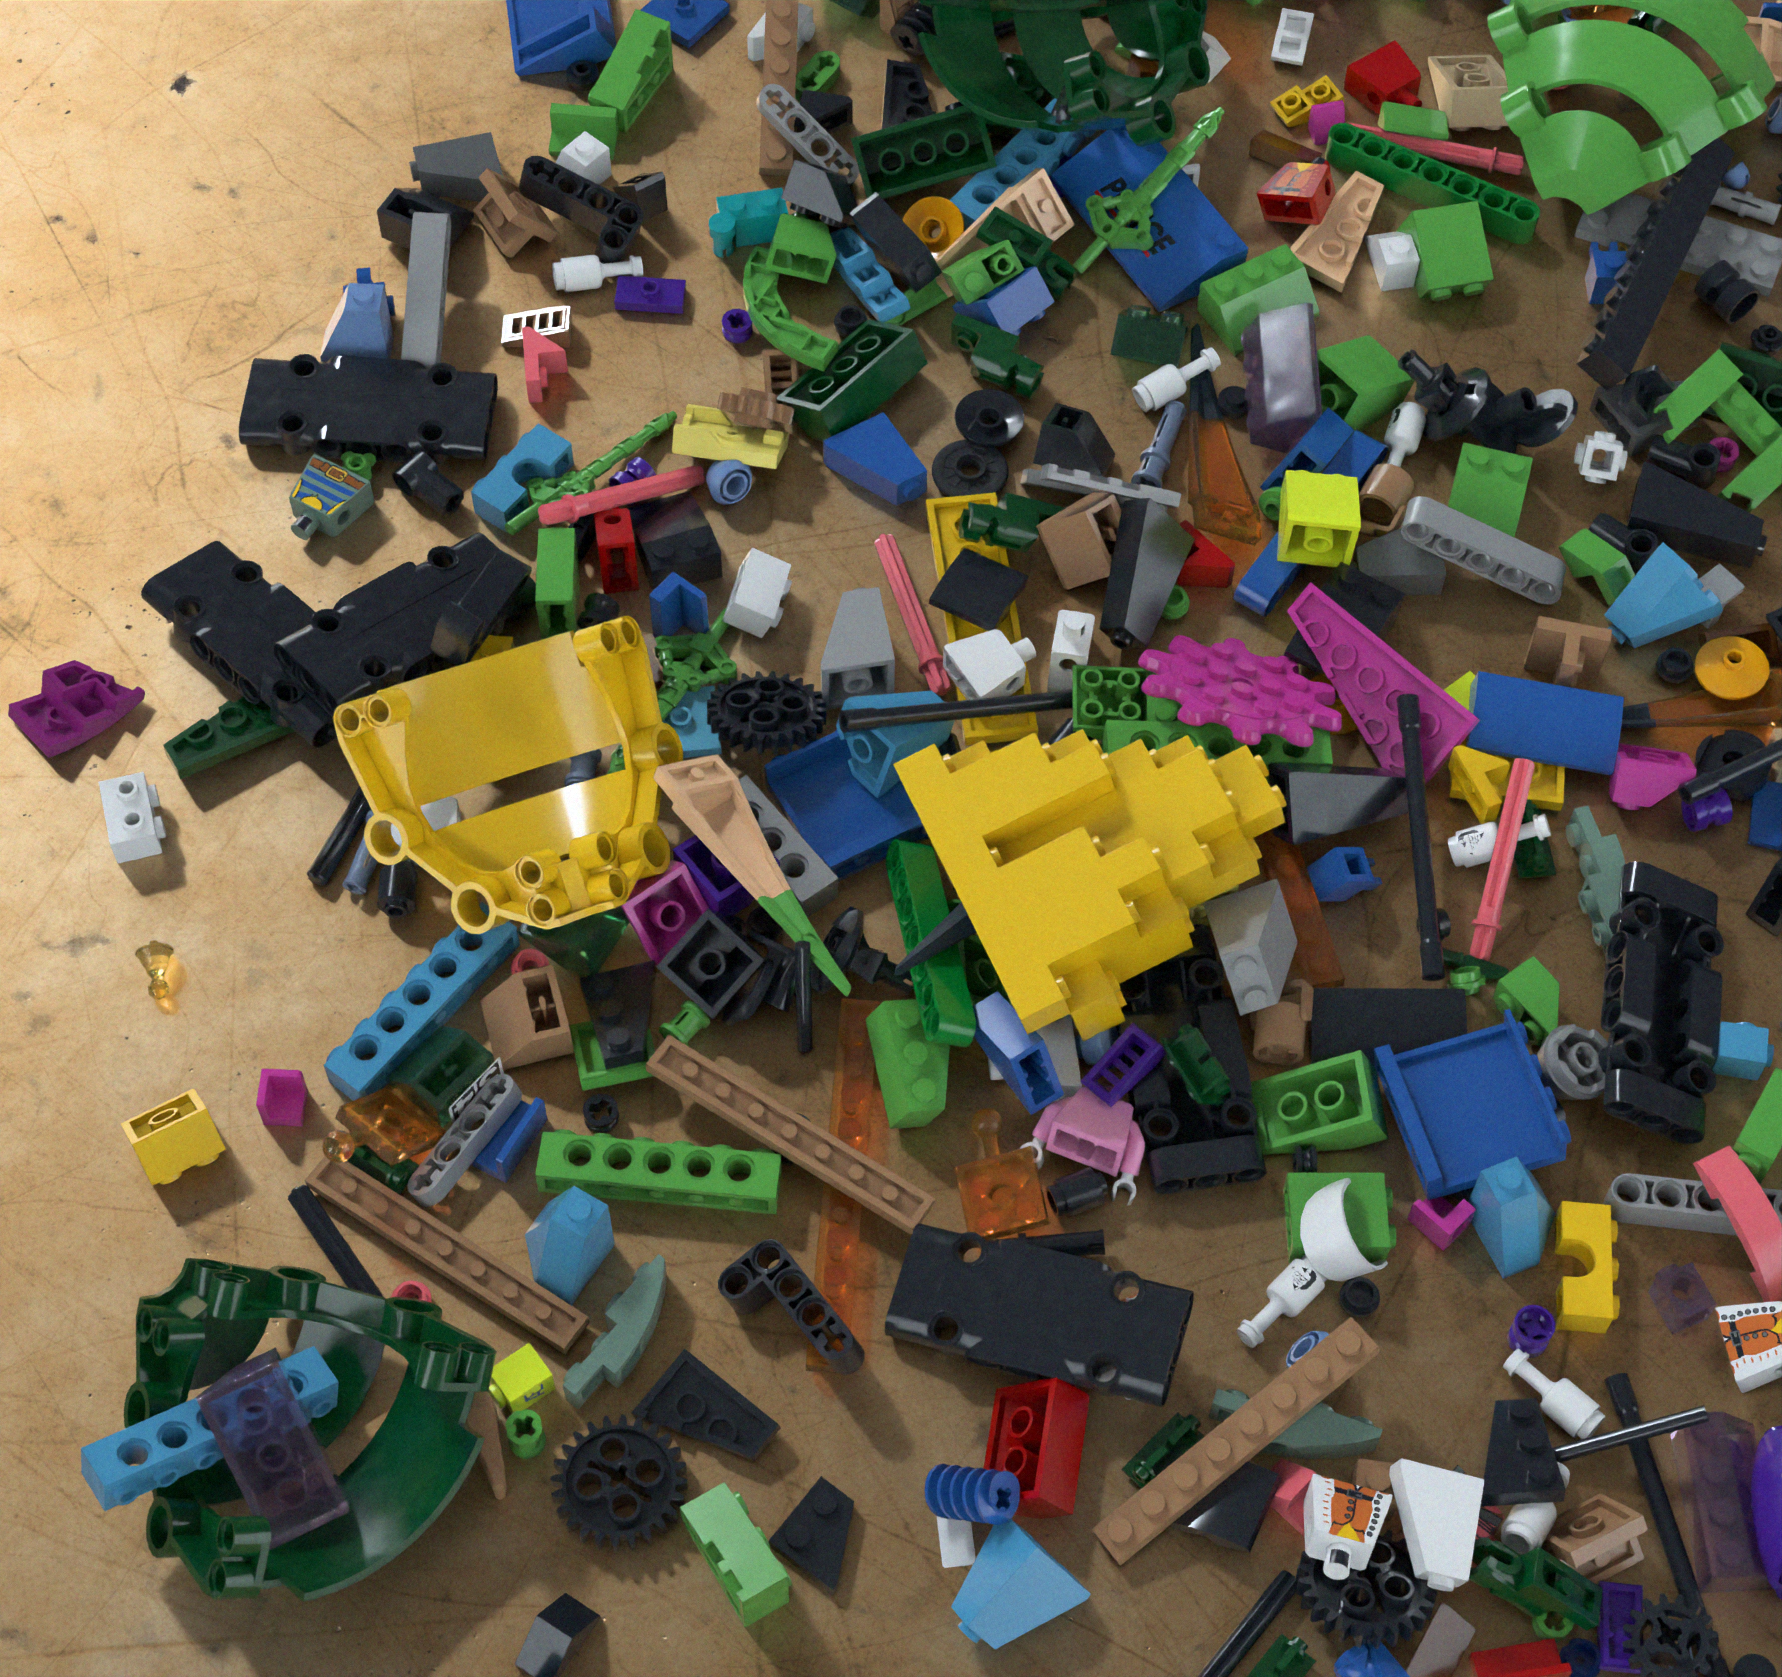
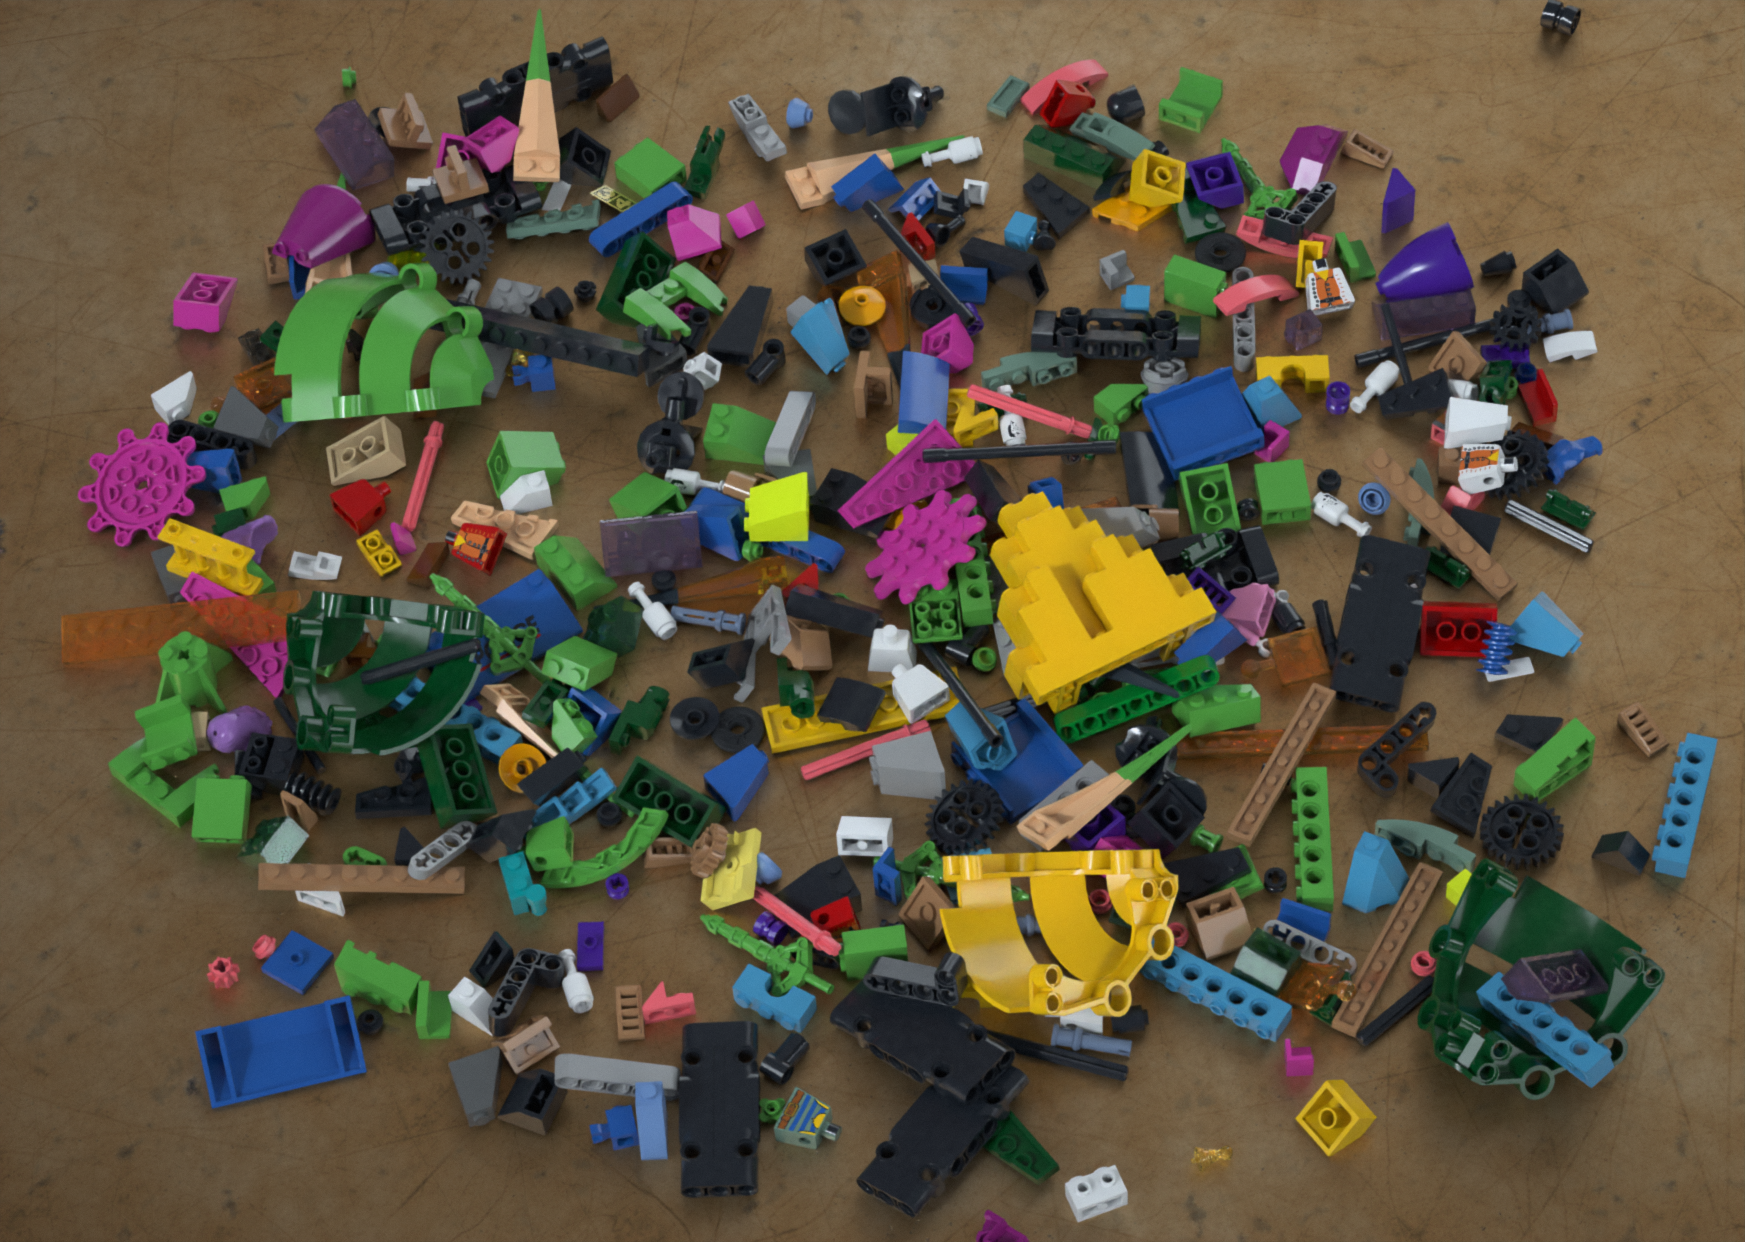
camera: 90 degrees left, 5 degrees down
black bar [795,941,813,1052] -> none
white piece [1300,1178,1388,1282] -> none
green beam [1325,123,1540,244] -> none
bright green slope [1377,101,1449,141] -> none
bright green slope [1558,528,1635,606] -> none
none -> bright green brick [542,636,617,691]
none -> black slope [1407,757,1459,799]

